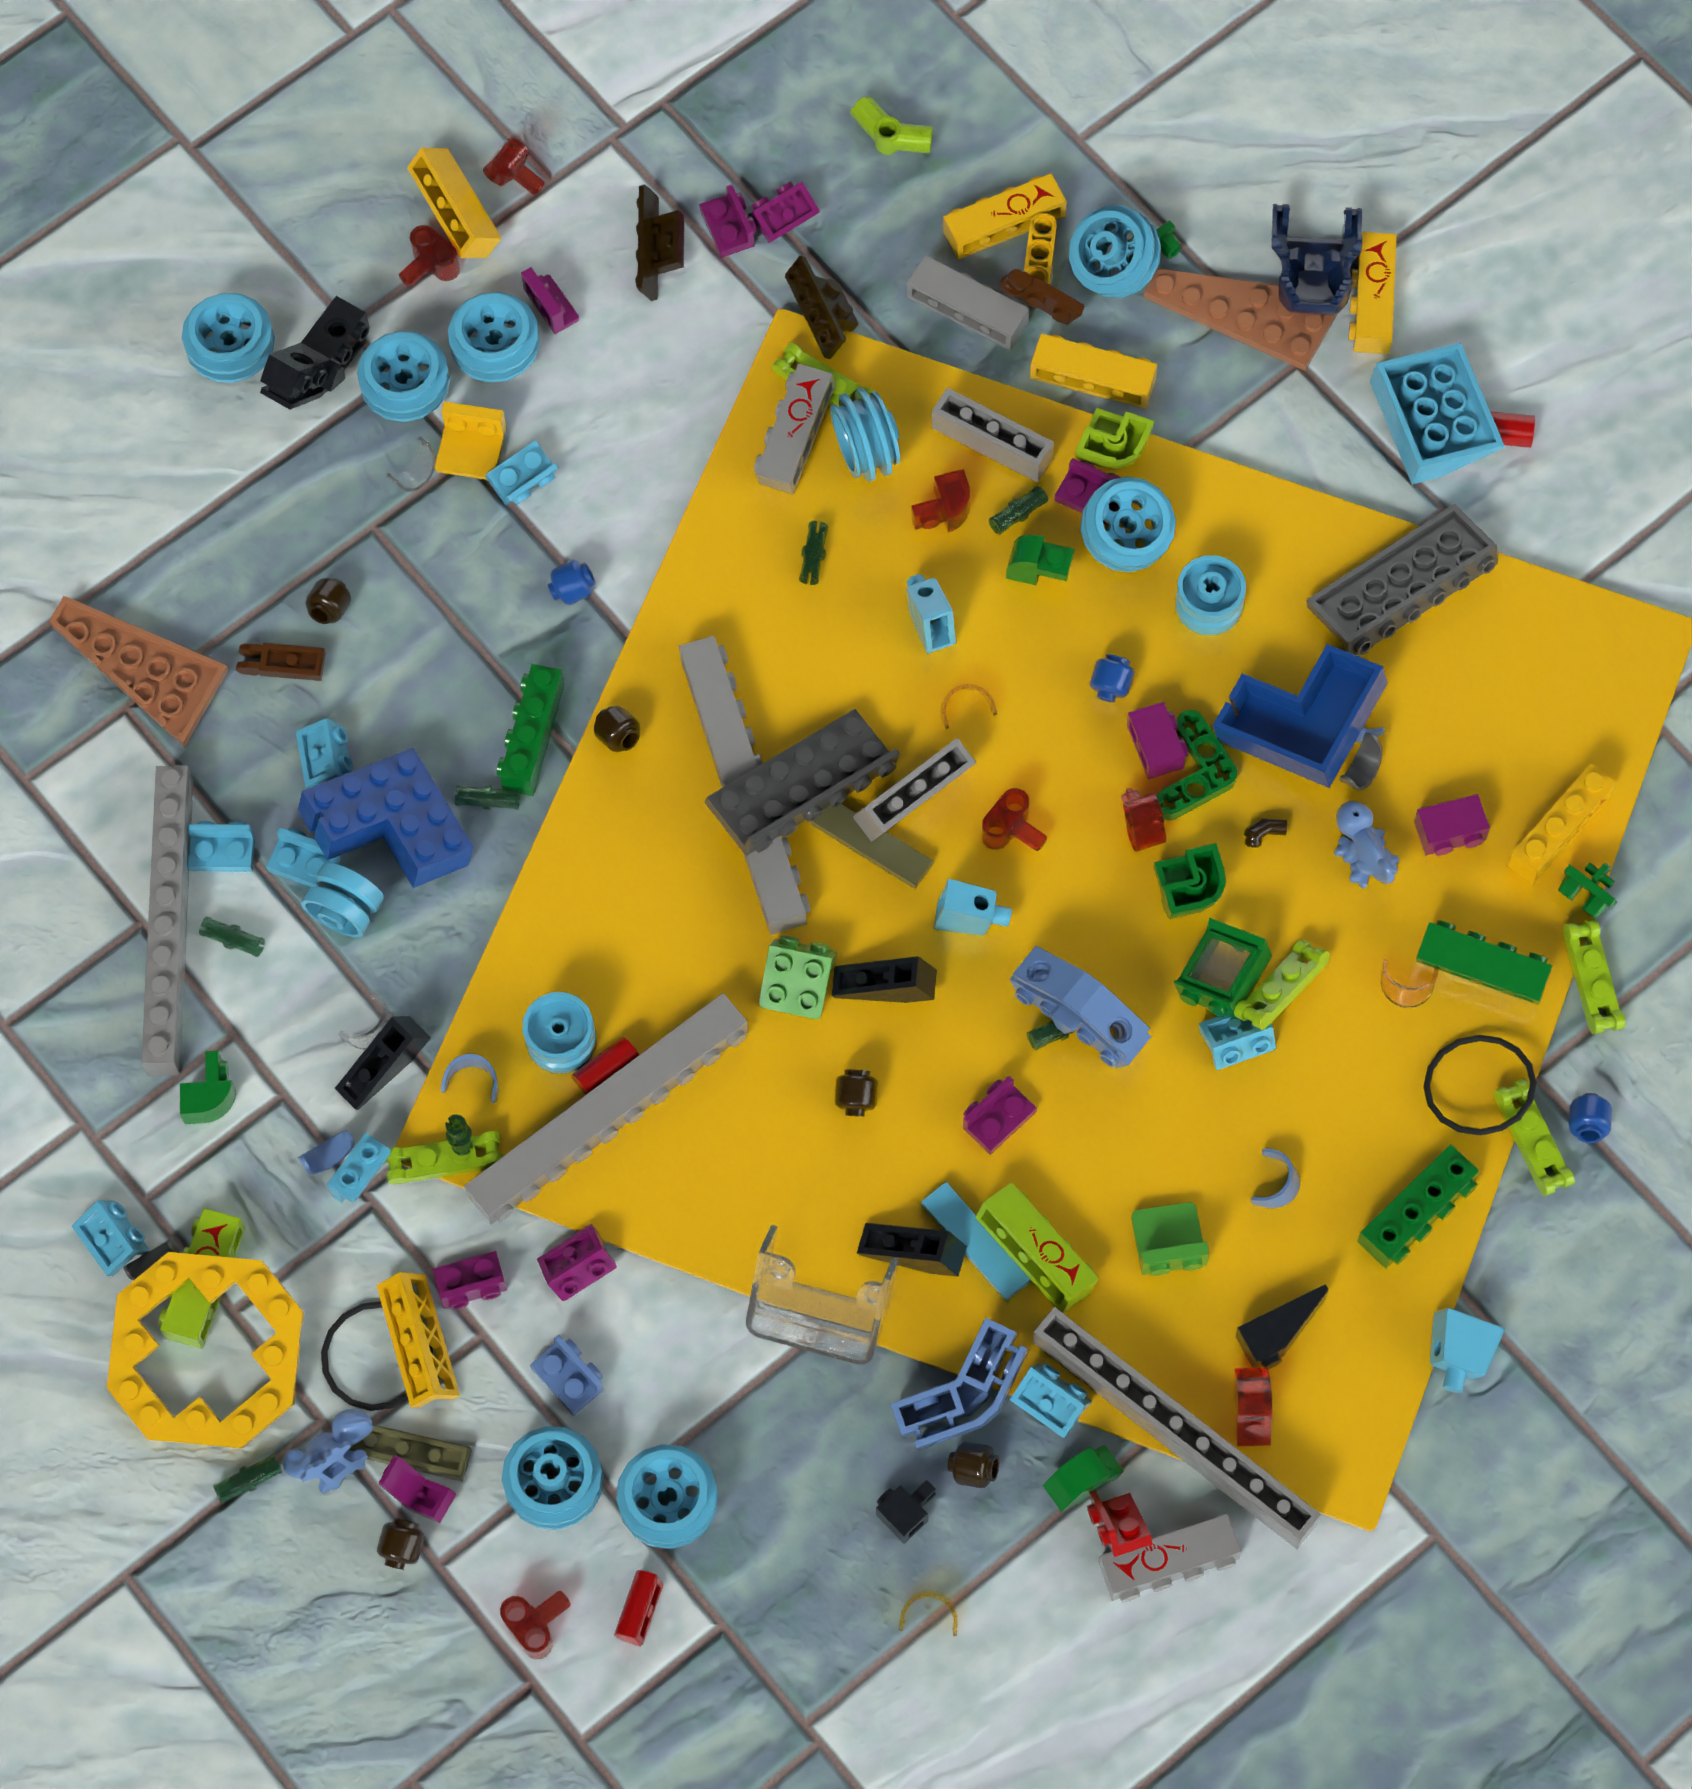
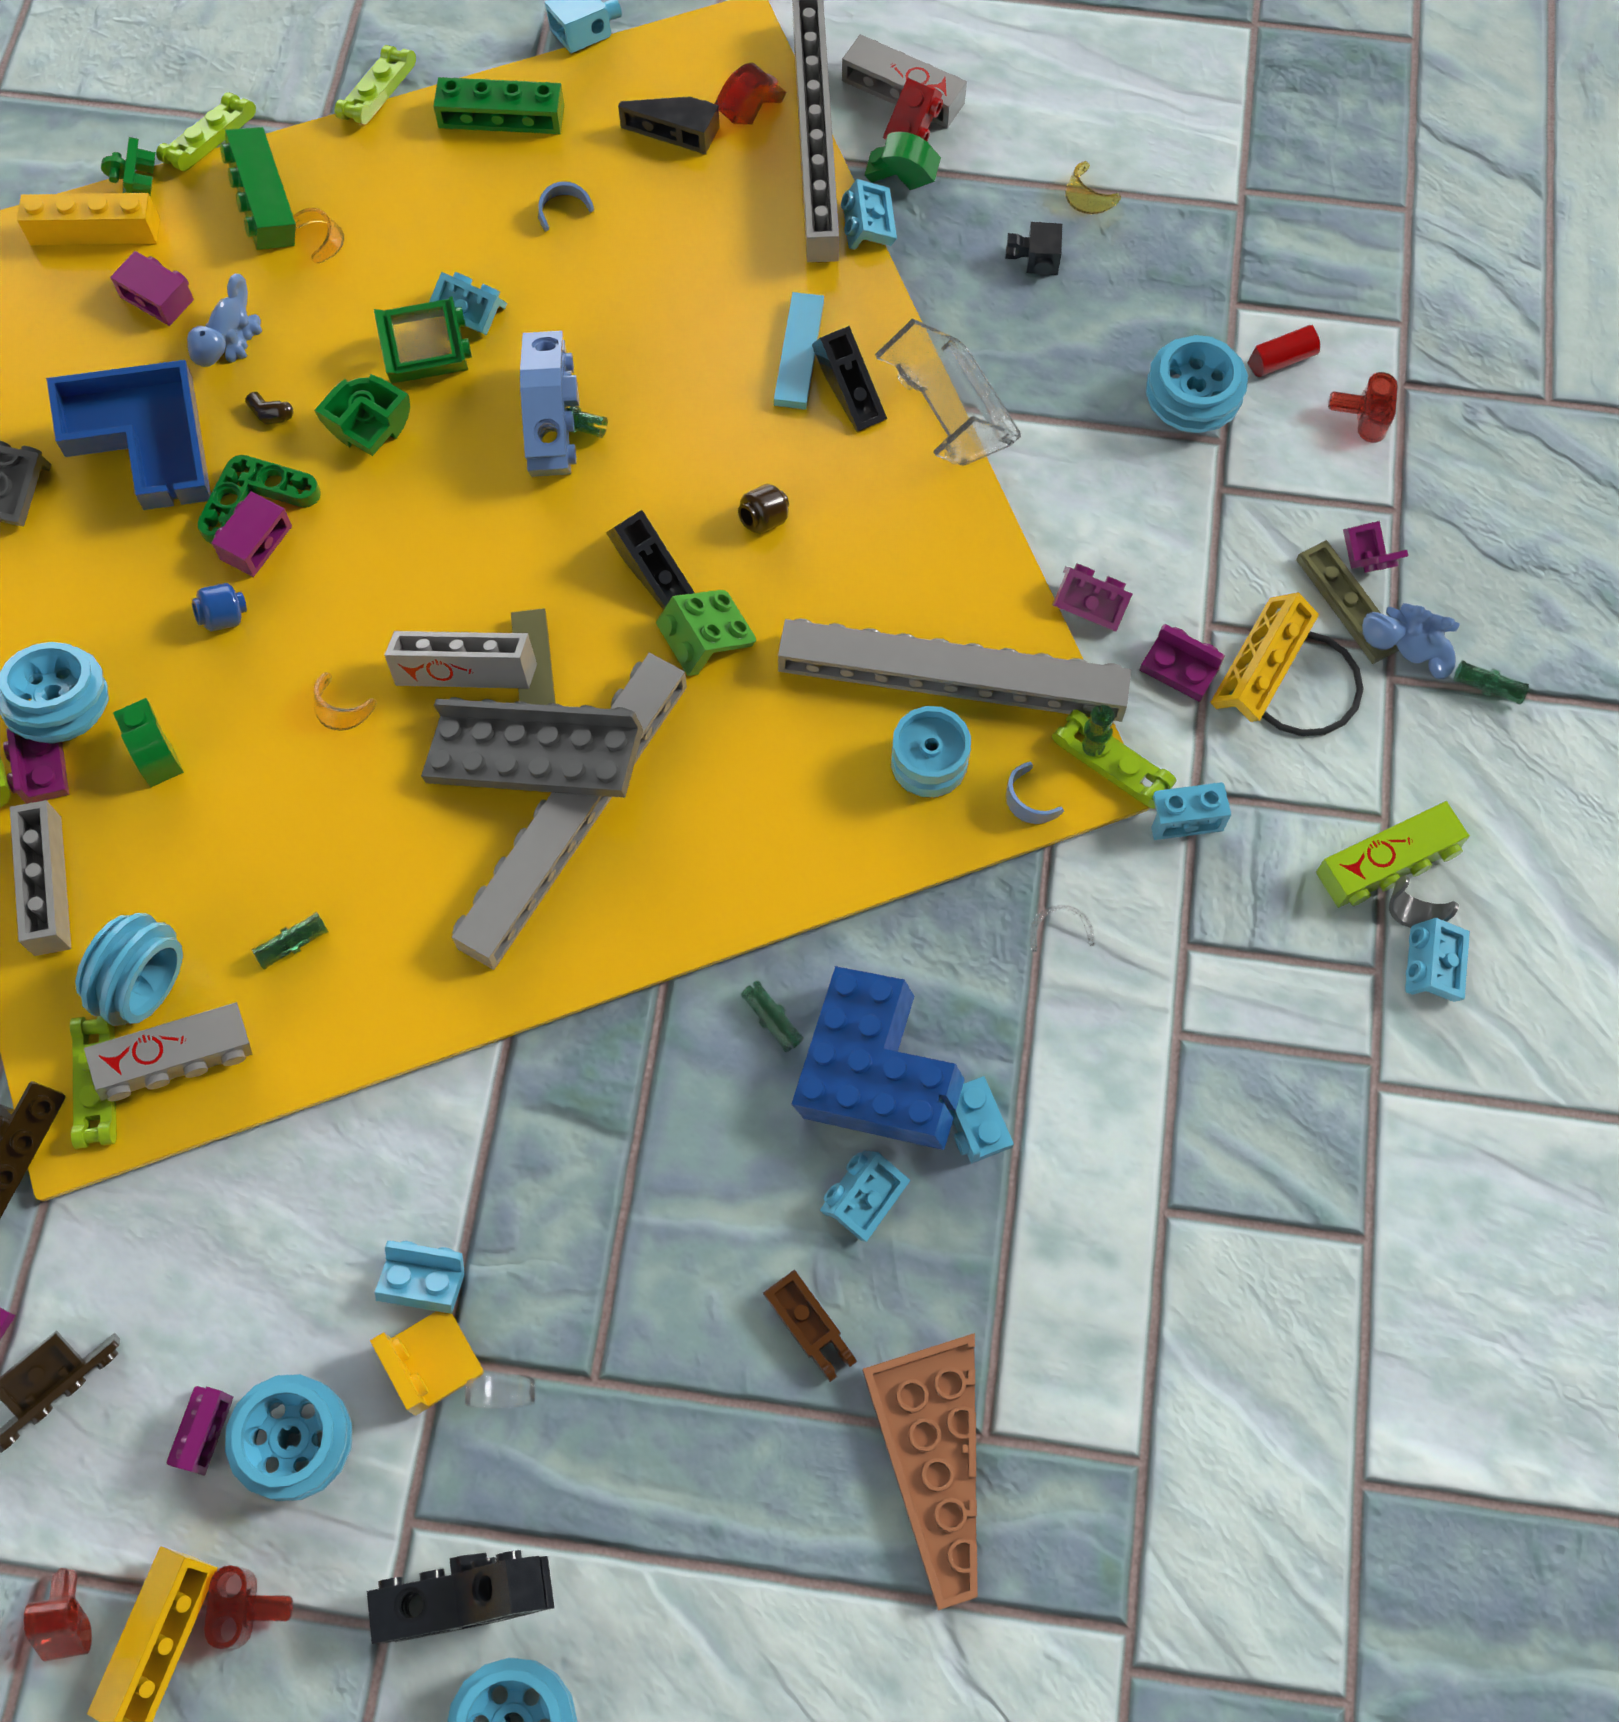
camera: 135 degrees left, 0 degrees up
yellow plate [107,1252,304,1448] -> none
light grey brick [141,765,193,1076] -> none
green brick [180,1051,236,1124] -> none
medium azure bracket [188,821,255,872] -> none
clear green pin [199,916,265,957] -> none
medium blue helmet [297,1129,354,1175] -> none
medium azure wheel [301,863,384,938] -> none
dark brown head [305,578,351,624] -> none
black slope [334,1016,431,1110] -> none
medium azure wheel [357,331,450,422] -> none
dark brown head [377,1518,424,1570] -> none
green brick [497,664,565,797] -> none
medium azure wheel [502,1426,604,1530] -> none
medium blue bracket [530,1335,604,1416] -> none
blue head [548,559,596,605] -> none
red brick [571,1036,639,1095] -> none
dark brown head [594,705,640,752] -> none
medium blue brick [890,1318,1028,1450] -> none
medium azure torso [906,574,956,654] -> none
clear red brick [911,469,970,533] -> none
medium azure torso [933,879,1012,936] -> none
dark brown head [948,1442,1000,1488] -> none
magenta bracket [963,1076,1037,1155] -> none
lime brick [975,1183,1099,1313] -> none
clear red beam [982,788,1047,851] -> none
clear green pin [988,485,1048,535] -> none
clear red beam [1121,788,1166,852] -> none
bright green bracket [1131,1202,1209,1276] -> none
medium azure wheel [1176,555,1246,635] -> none
lime plate [1234,939,1330,1030] -> none
black piece [1423,1035,1537,1136] -> none
blue head [1569,1093,1612,1143] -> none

